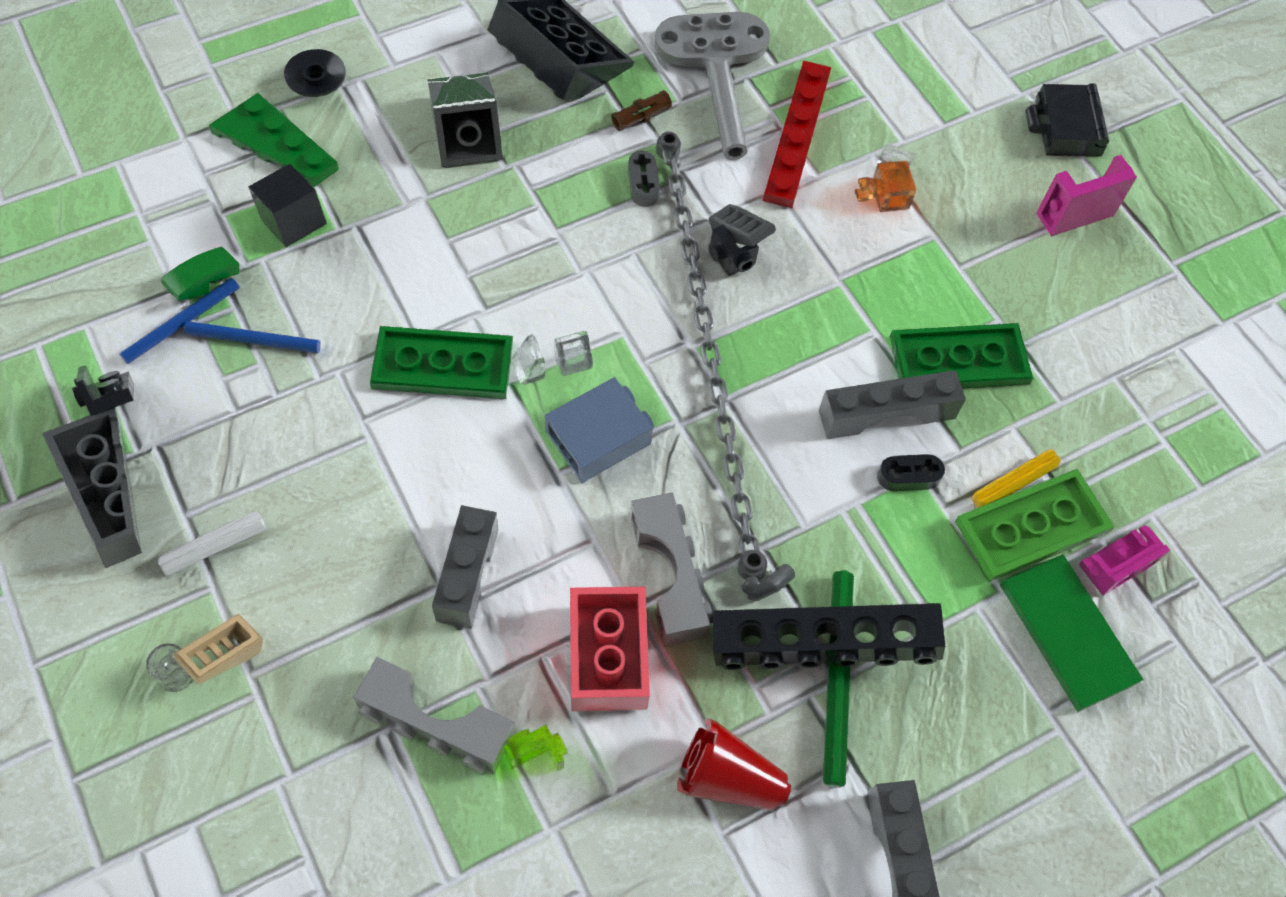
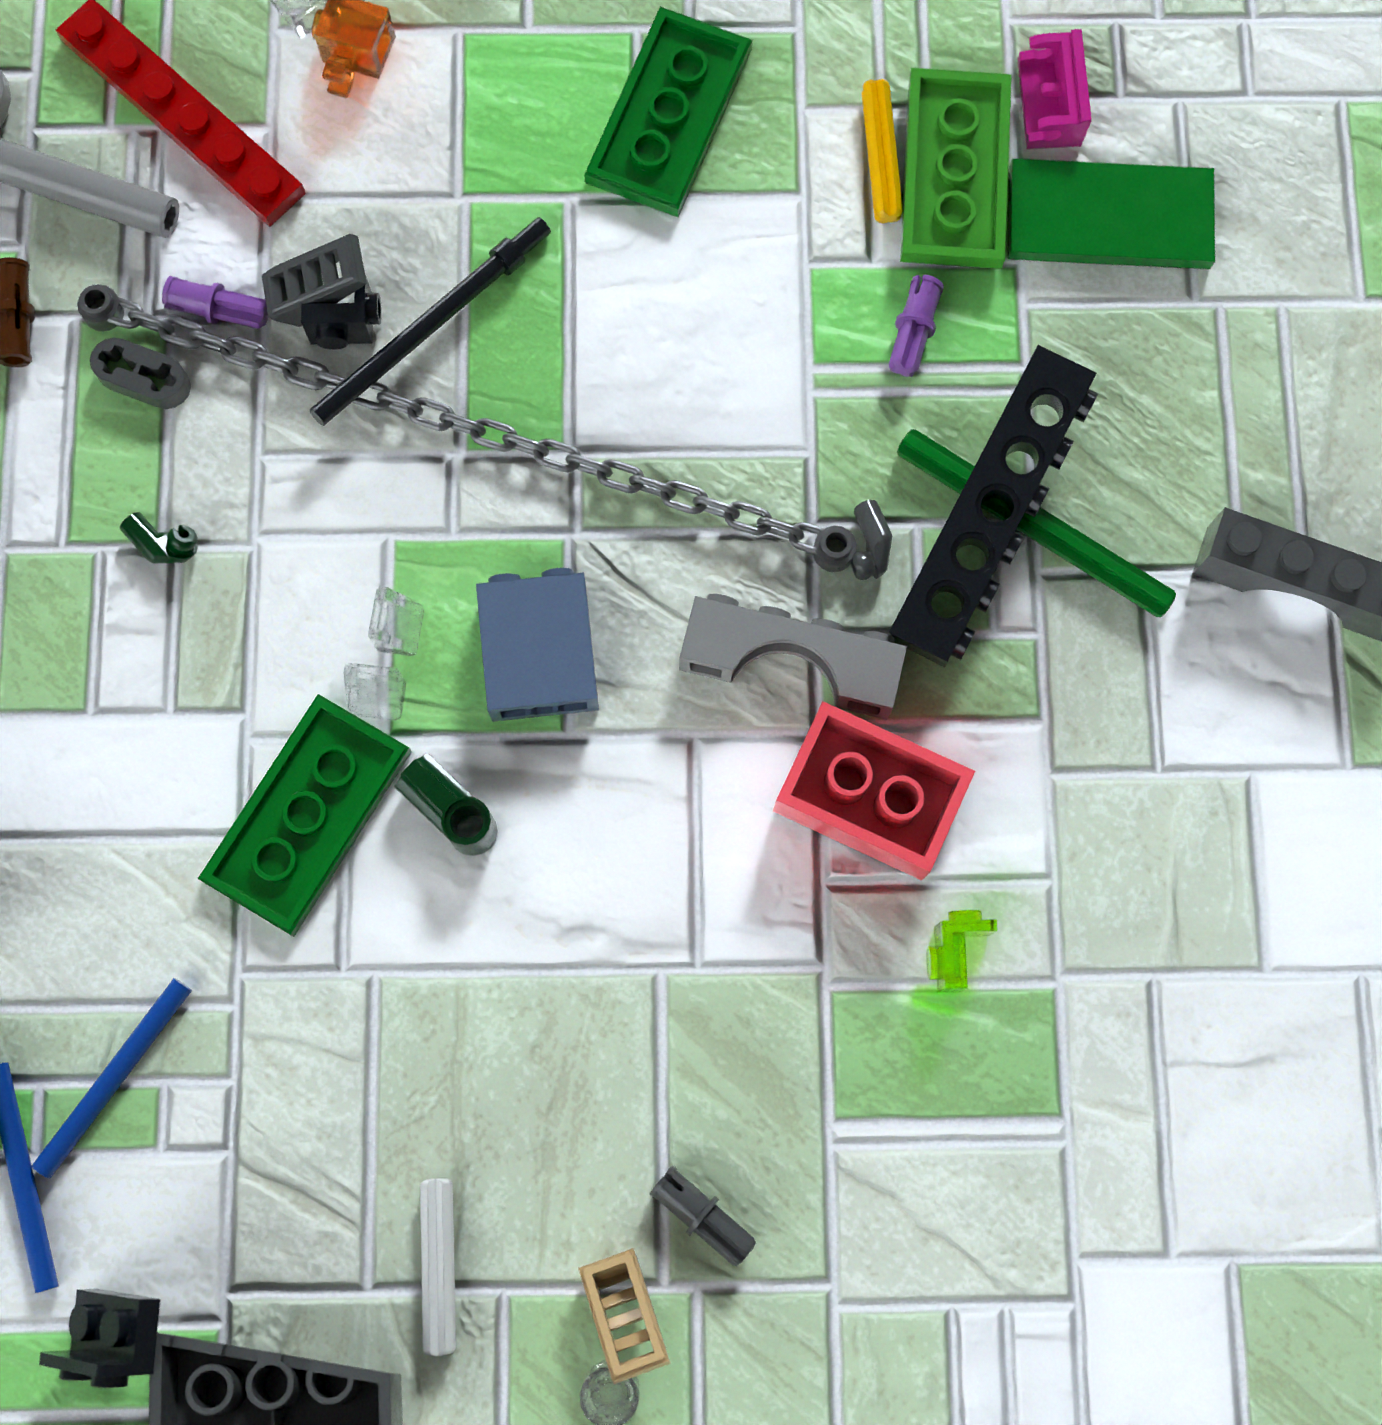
camera: 60 degrees left, 15 degrees up
light grey arch [353,657,516,774] -> none
dark grey arch [432,505,499,629] -> none
red cone [677,718,791,811] -> none
dark grey arch [819,370,966,439] -> none
black beam [877,454,945,491] -> none
none -> dark green arm [120,512,198,564]
none -> medium lavender axle [162,276,268,329]
none -> black bar [309,217,551,426]
none -> dark green piece [394,753,498,856]
none -> dark grey axle [649,1166,756,1266]
none -> medium lavender axle [889,275,944,377]

